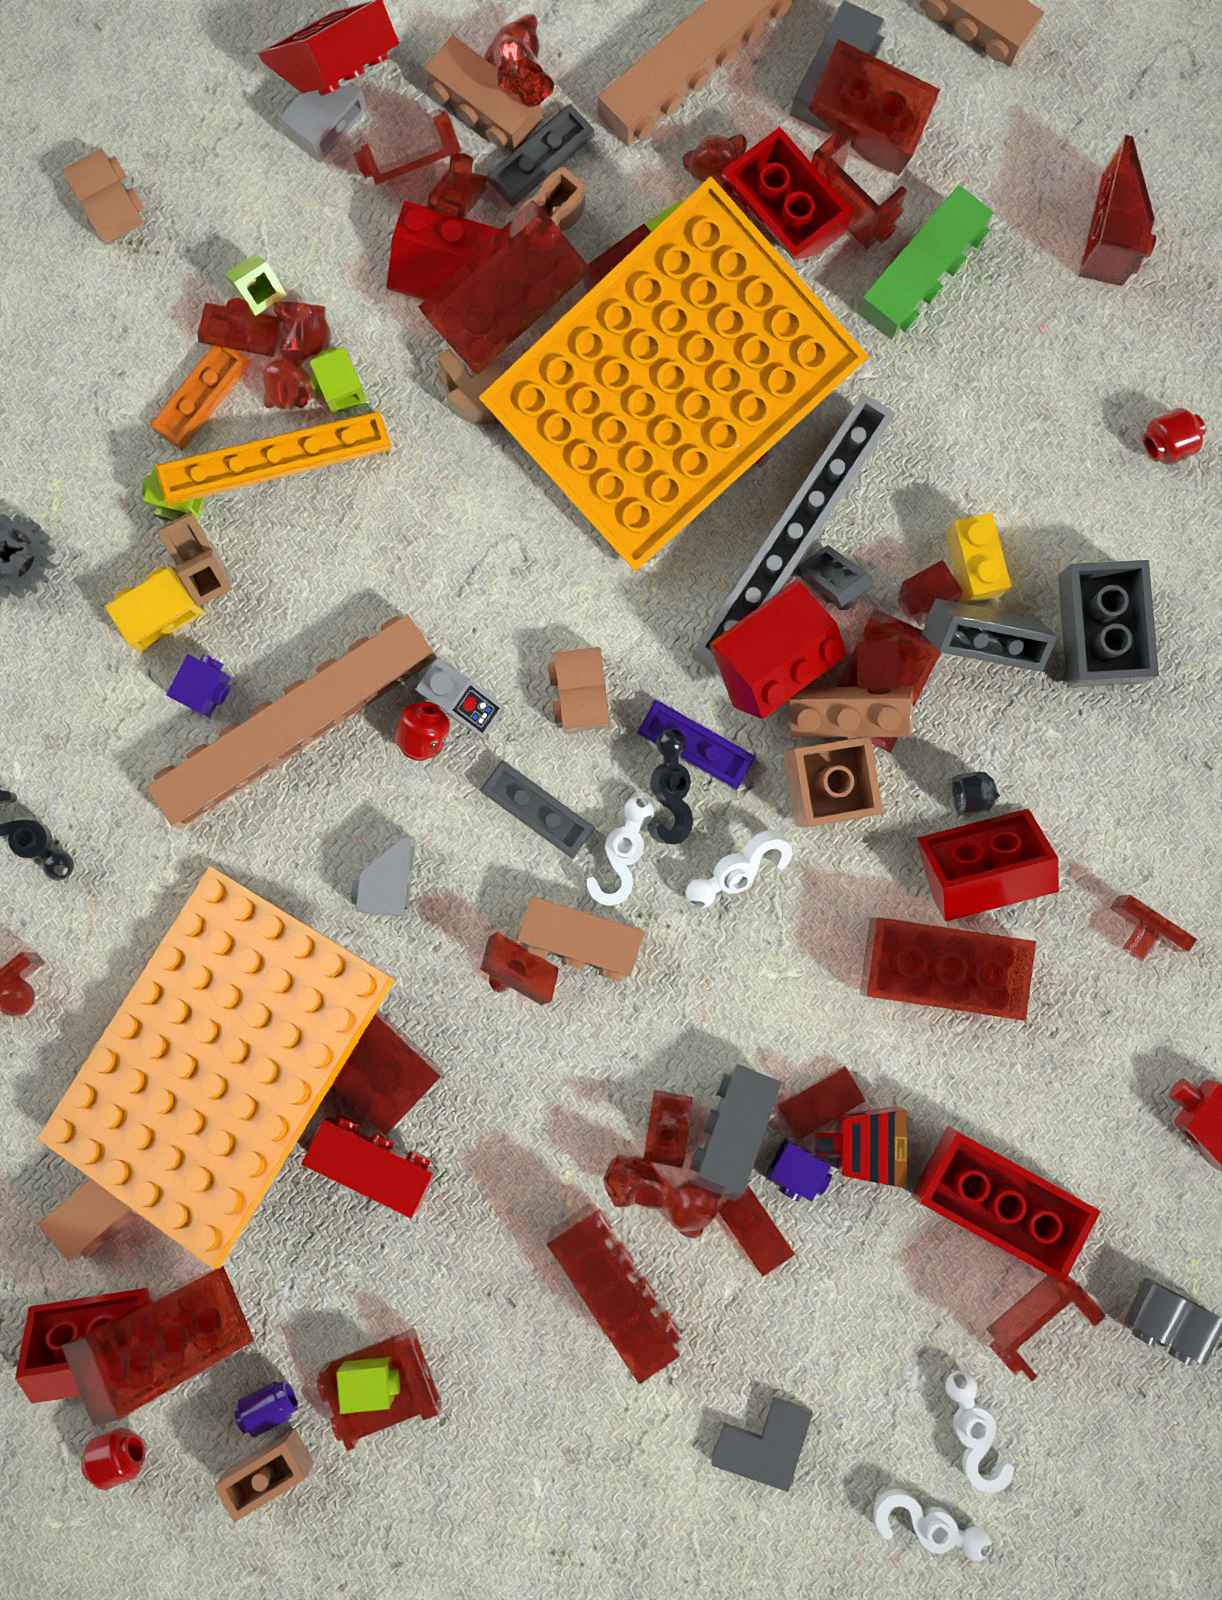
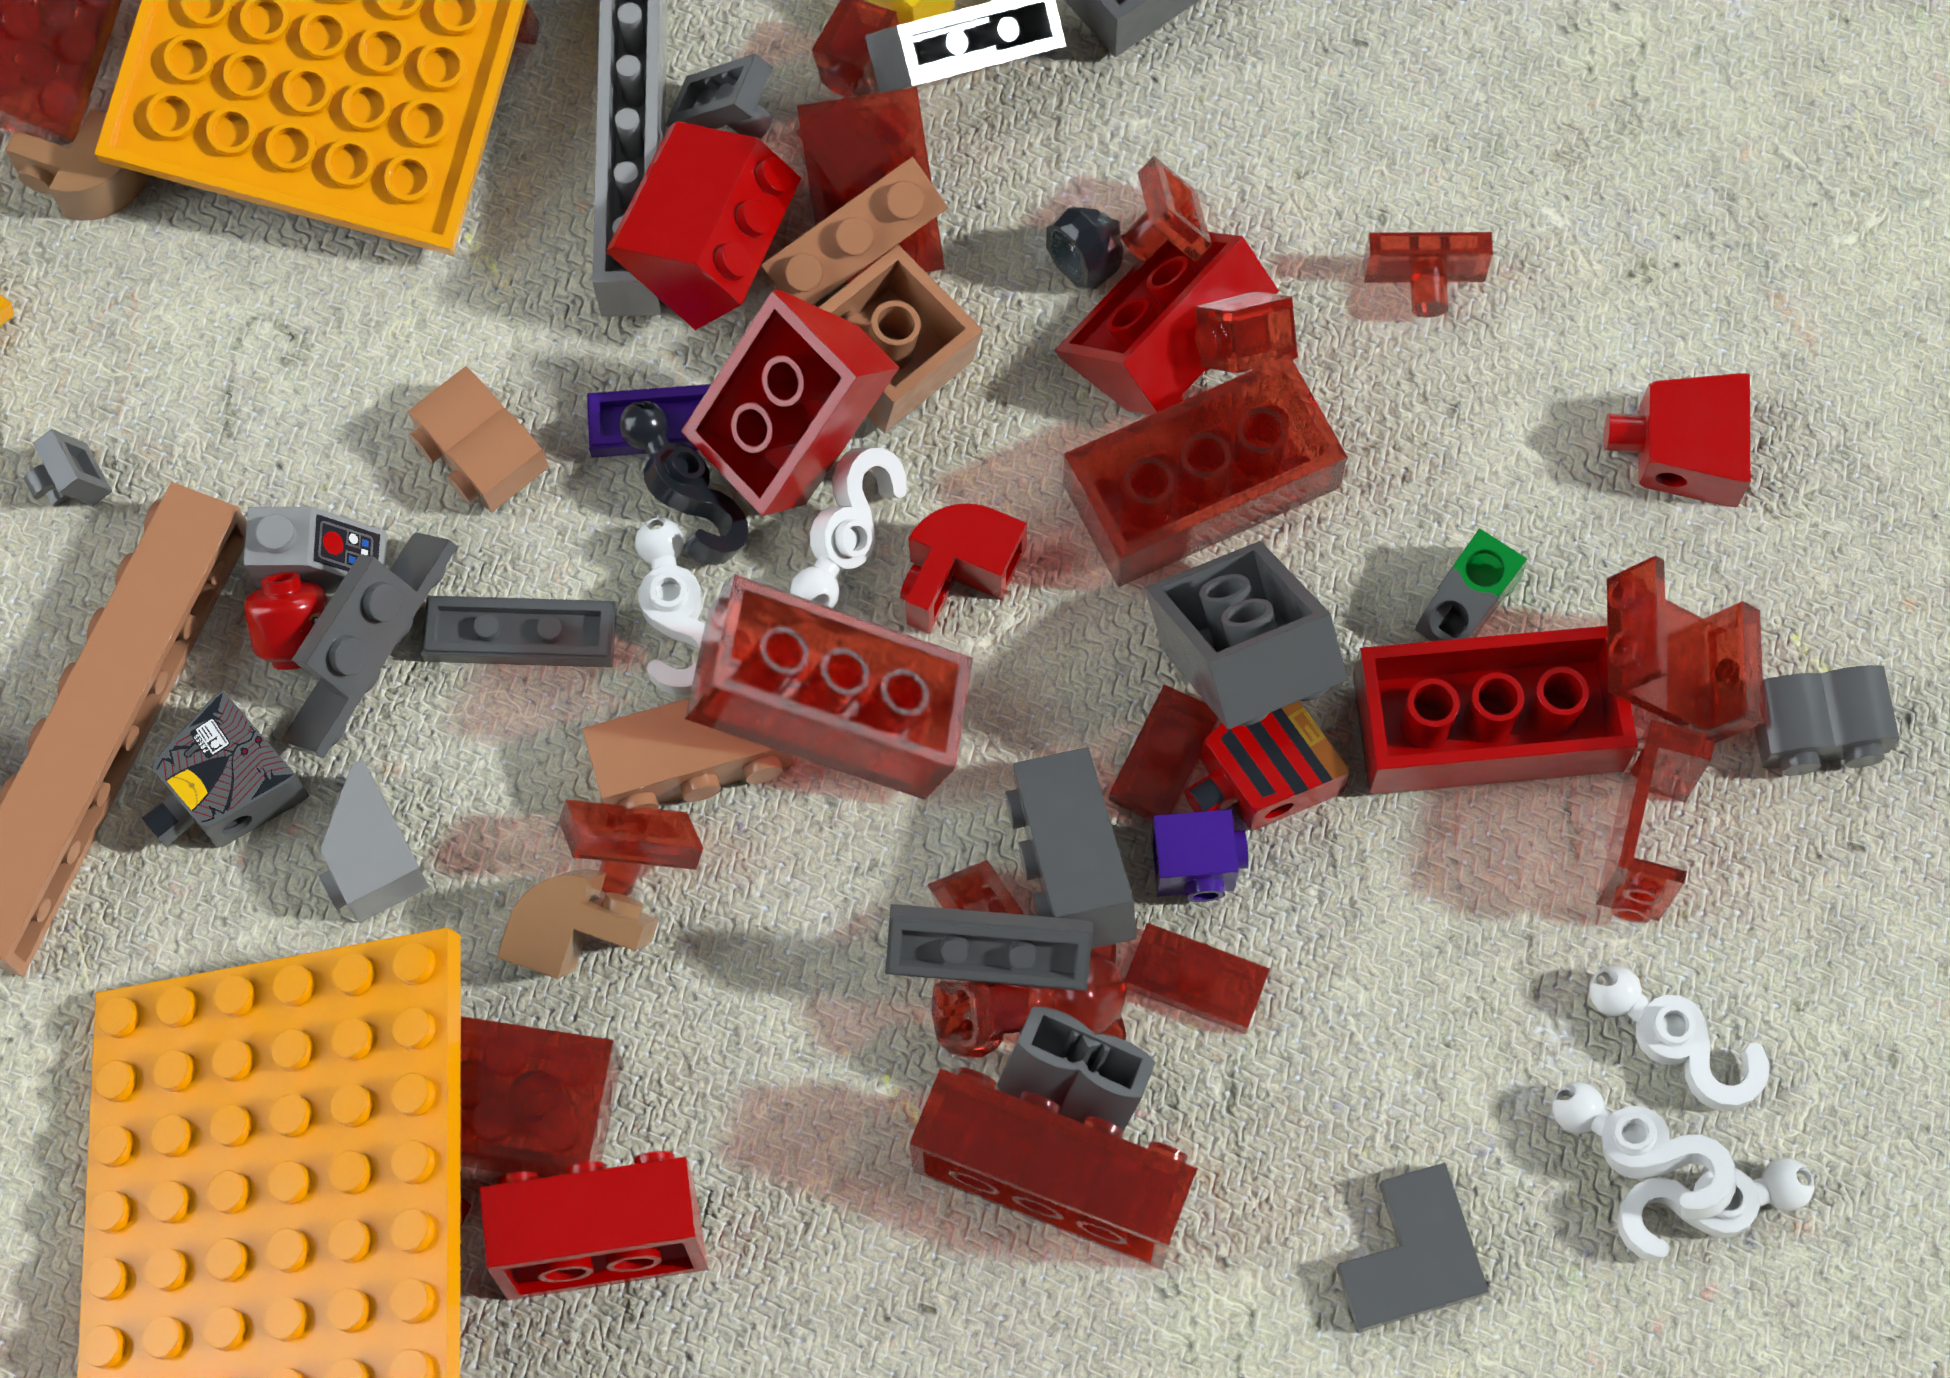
camera: 35 degrees left, 15 degrees down
none -> dark grey tile [23,429,113,506]
none -> dark grey torso [141,690,310,848]
none -> dark grey bracket [282,532,458,759]
none -> medium nougat brick [496,869,659,979]
none -> red slope [681,290,900,516]
none -> clear red brick [685,574,973,800]
none -> dark grey tile [885,904,1093,991]
none -> red brick [900,503,1027,634]
none -> dark grey brick [996,1007,1155,1141]
none -> clear red tile [1121,156,1212,262]
none -> dark grey brick [1145,541,1348,729]
none -> clear red brick [1195,291,1298,373]
none -> leg [1415,528,1527,641]
none -> white piece [1552,1081,1736,1220]
none -> clear red panel [1606,555,1765,744]

